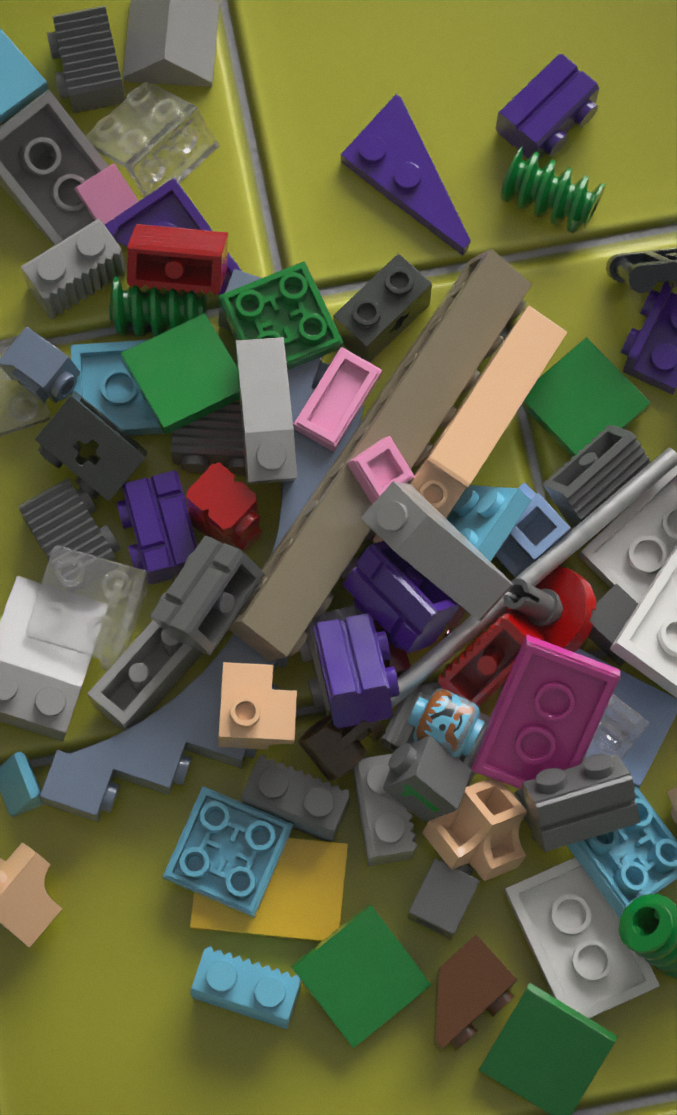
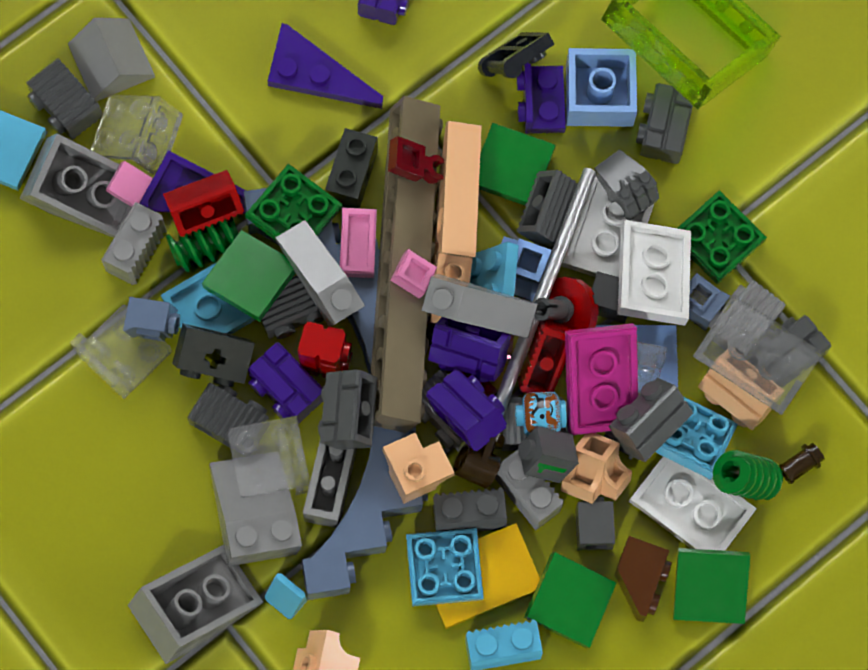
camera: 30 degrees left, 0 degrees up
green piece [501,146,606,233] -> none
none -> dark red plate [388,136,444,184]

